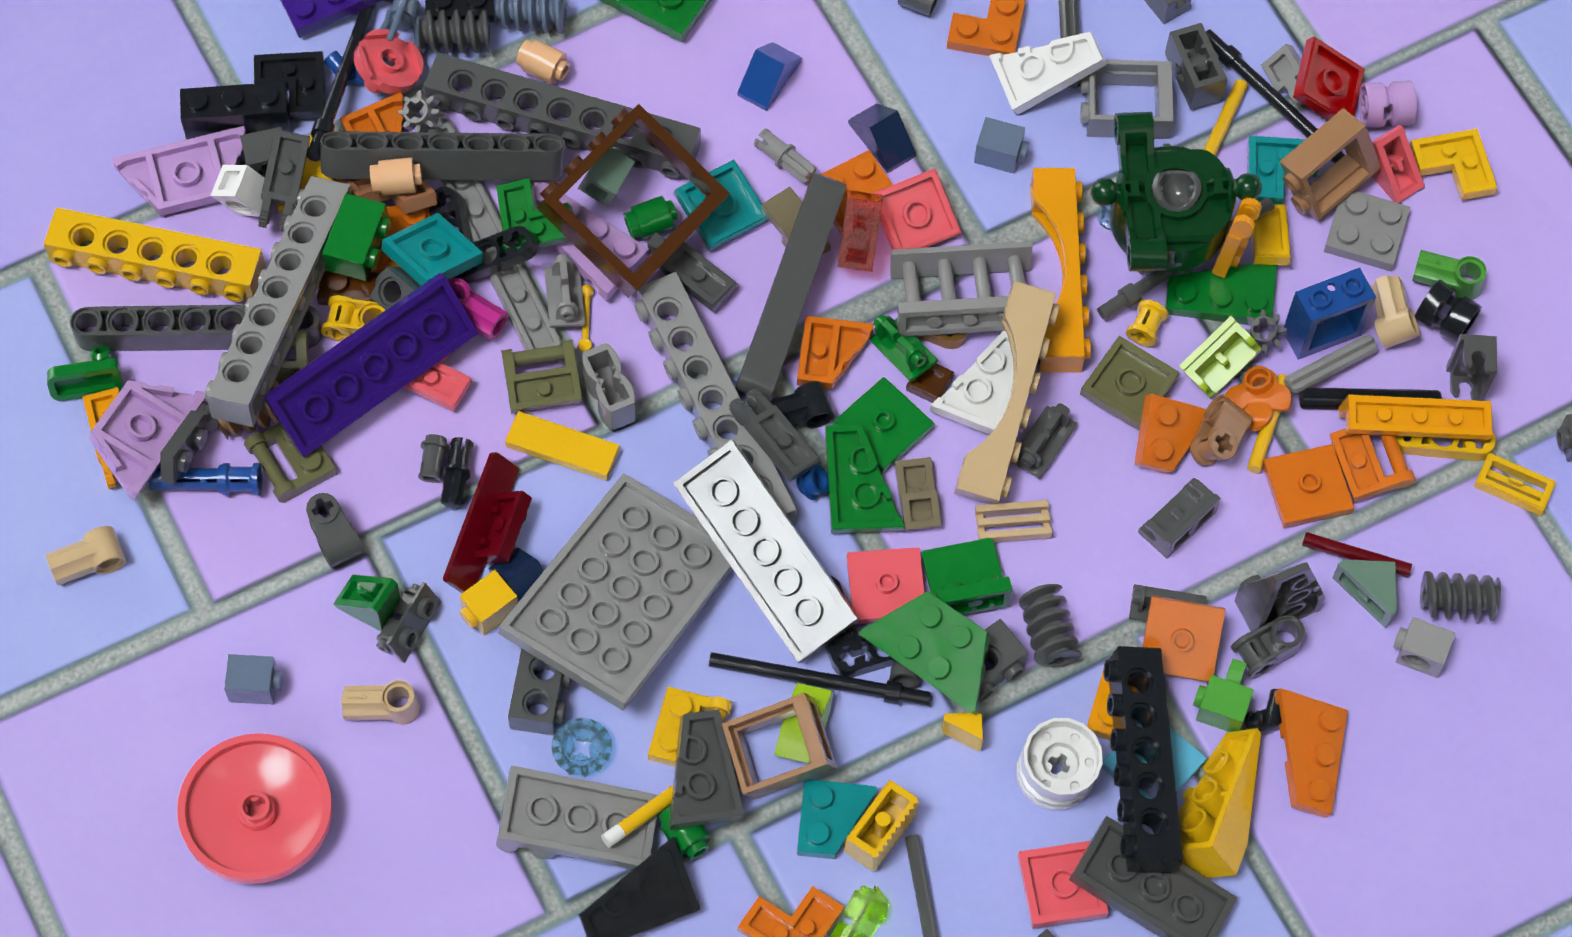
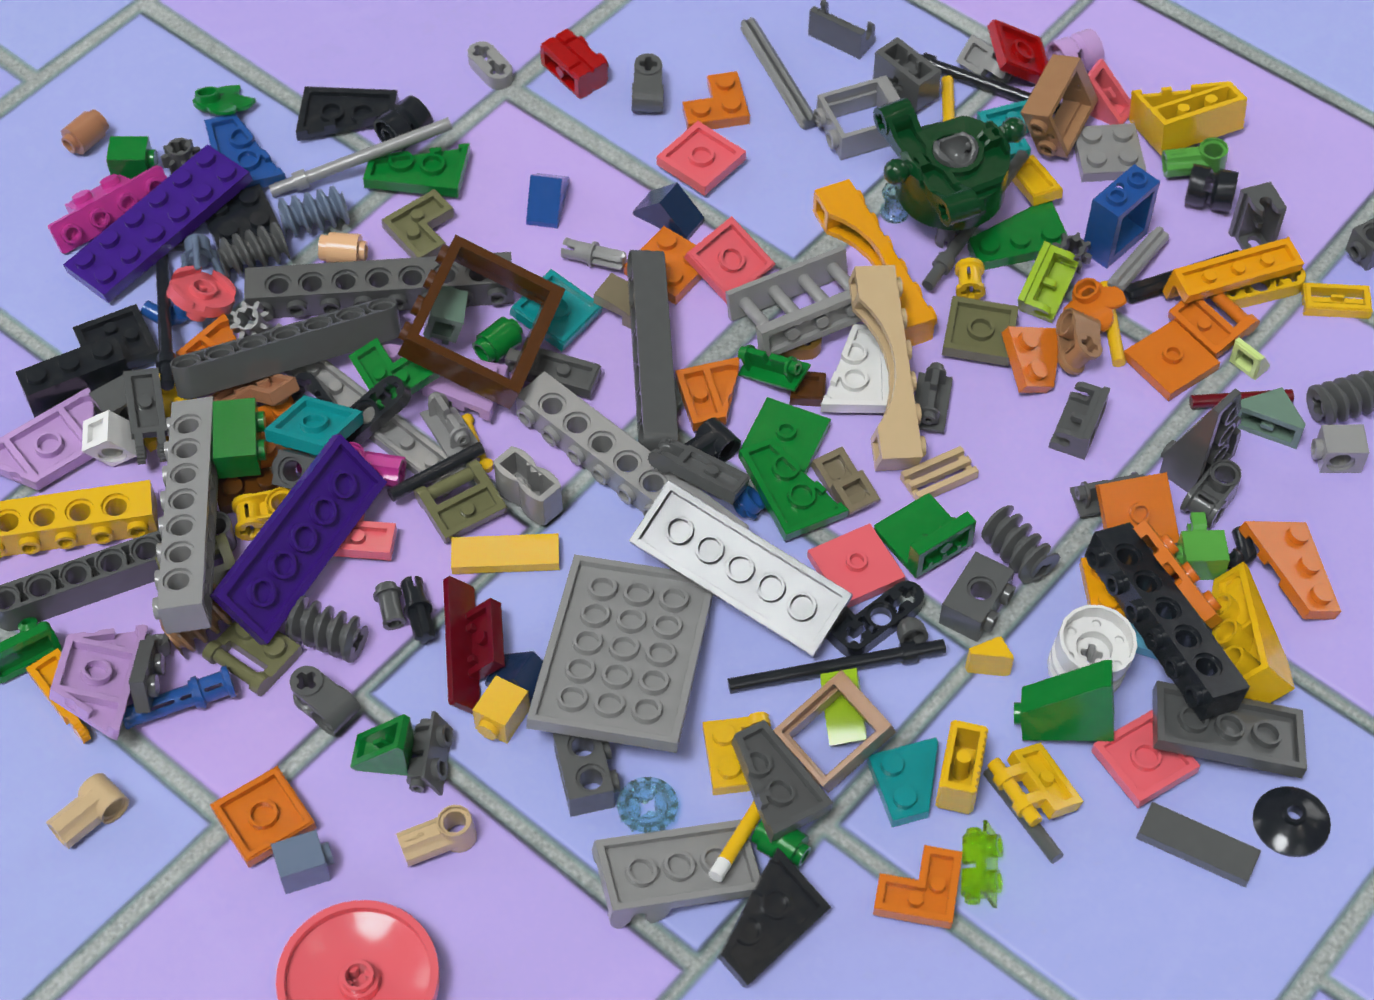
camera: 20 degrees left, 10 degrees down
light nougat brick [370,157,423,196] -> none
clear red brick [837,190,883,272] -> none
green wing [859,591,991,715] -> none
sand blue brick [974,117,1029,174] -> none
white wing [989,32,1107,115] -> none
light orange hinge [1212,197,1262,278] -> none
tan piece [1371,275,1420,349] -> none
yellow plate [1409,128,1497,200] -> none
none -> orange plate [210,766,317,868]
none -> dark grey piece [285,595,369,663]
none -> olive plate [381,189,454,258]
none -> black bar [387,442,485,502]
none -> coral plate [656,121,746,196]
none -> yellow plate [987,742,1084,827]
none -> green slope [1014,660,1115,741]
none -> yellow wedge [1129,81,1248,155]
none -> orange wing [1133,520,1223,629]
none -> yellowish green slope [1229,337,1270,380]

